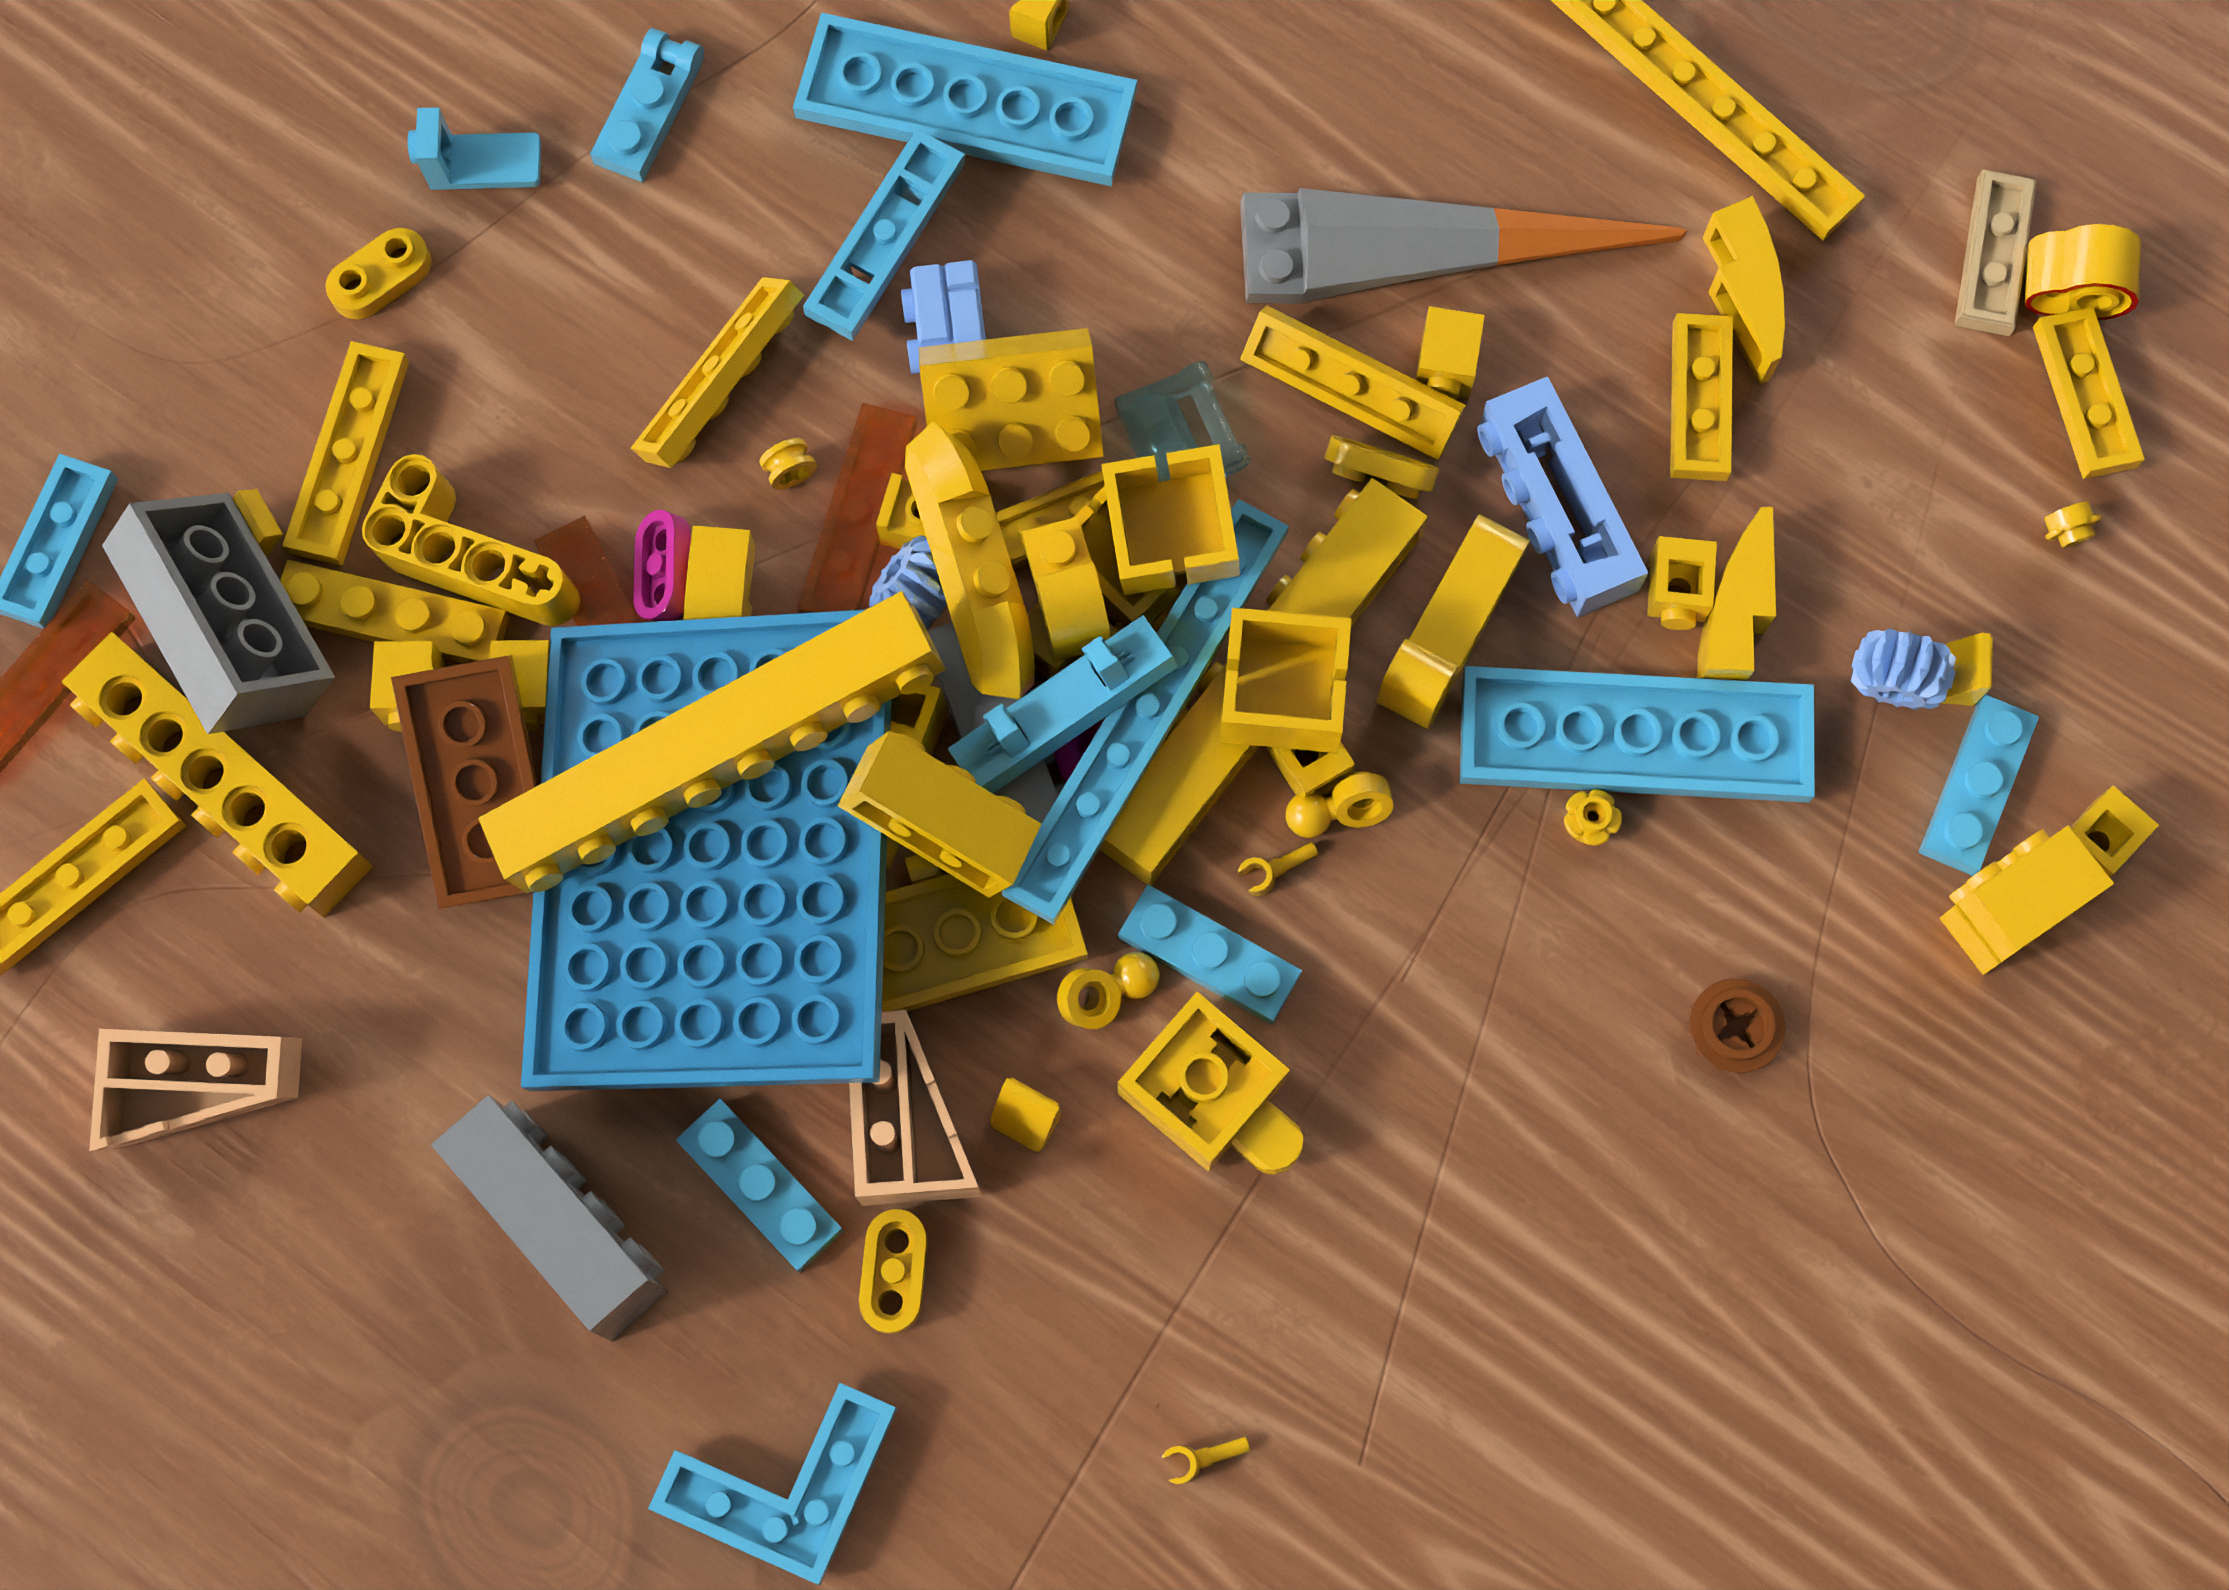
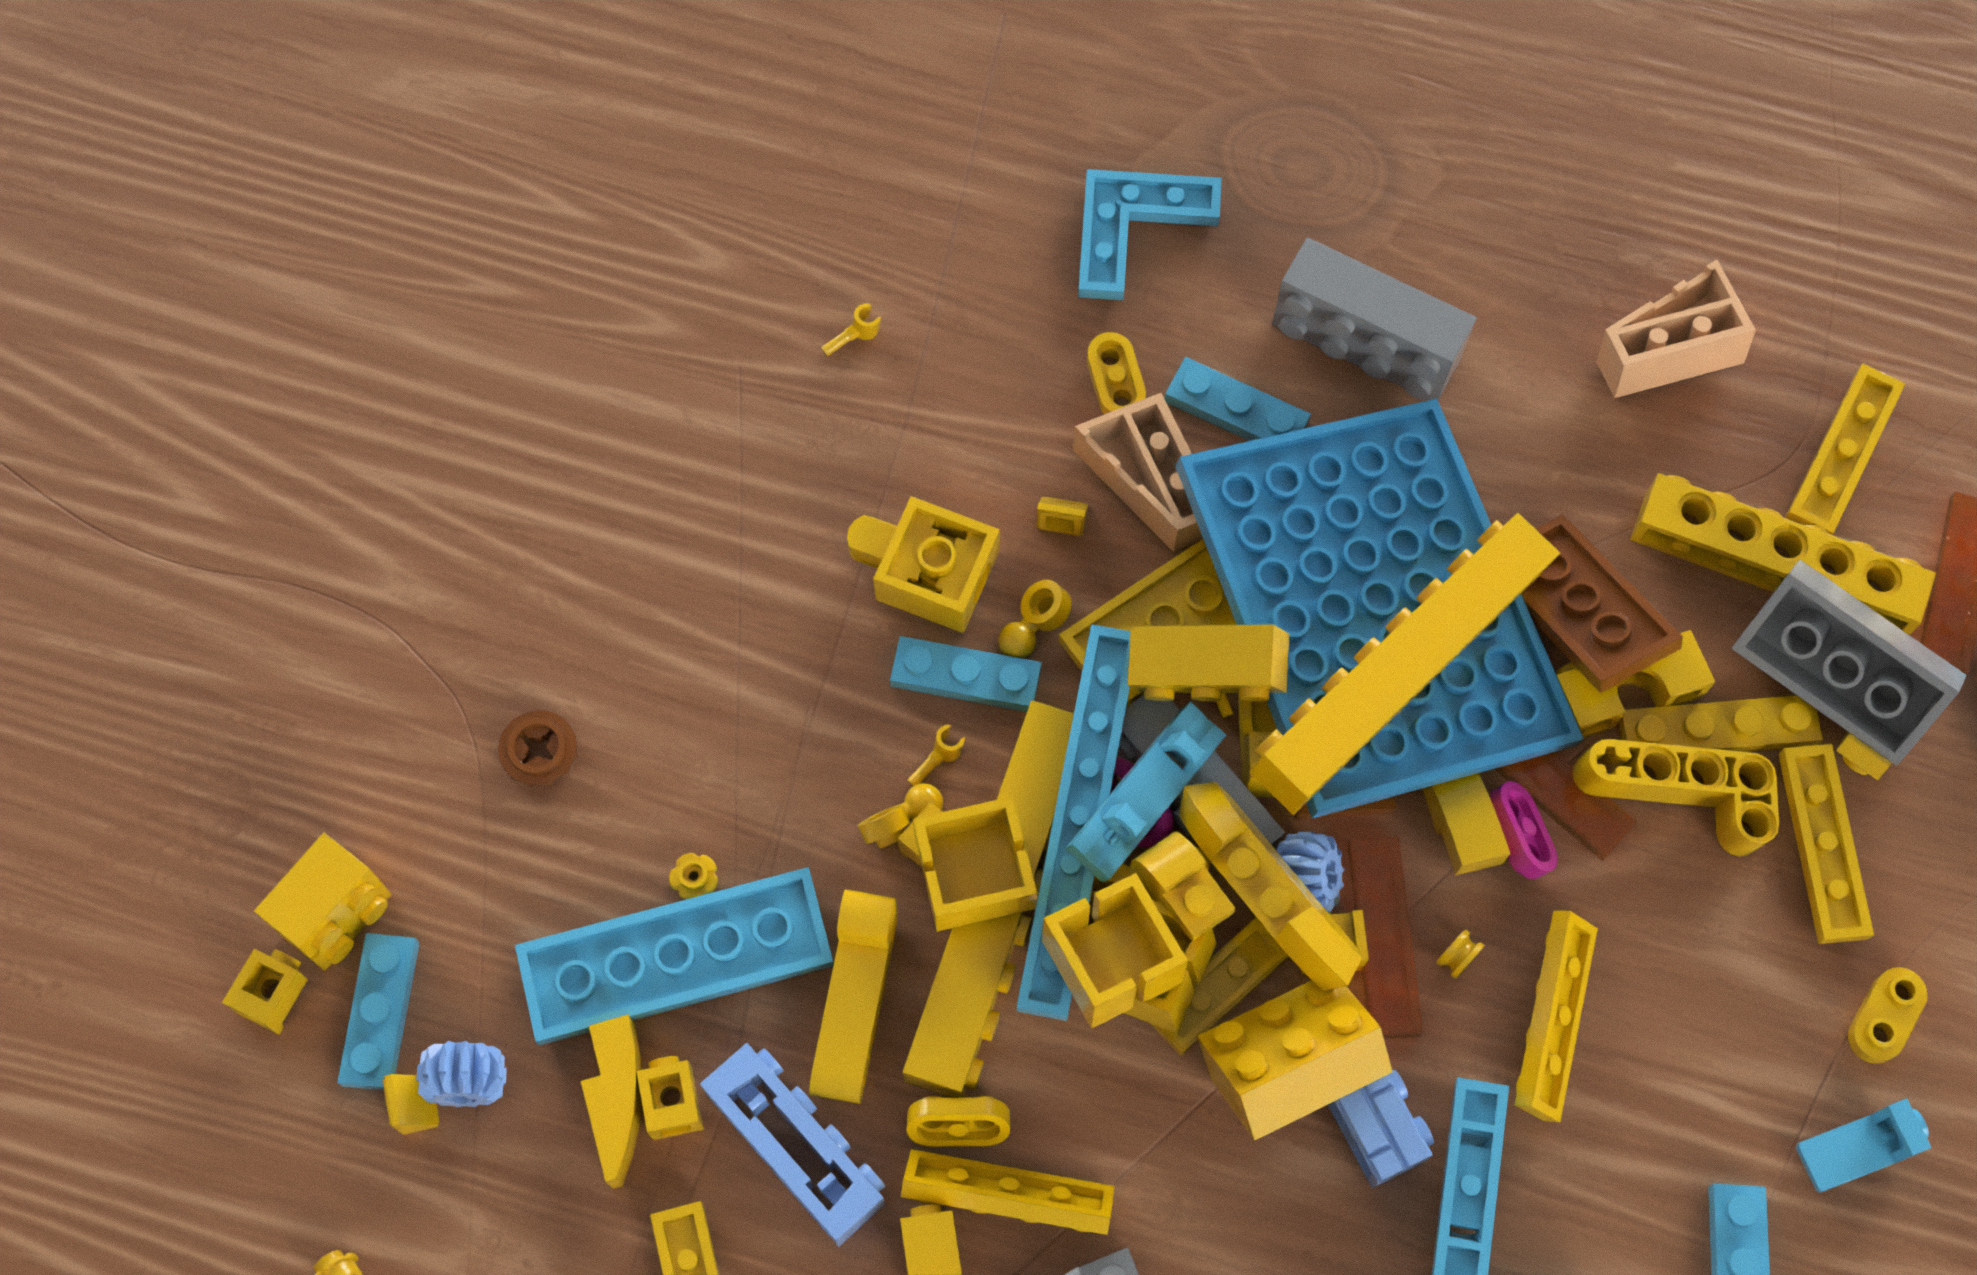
camera: 160 degrees right, 5 degrees down
clear light blue plate [1115,361,1251,482] -> none

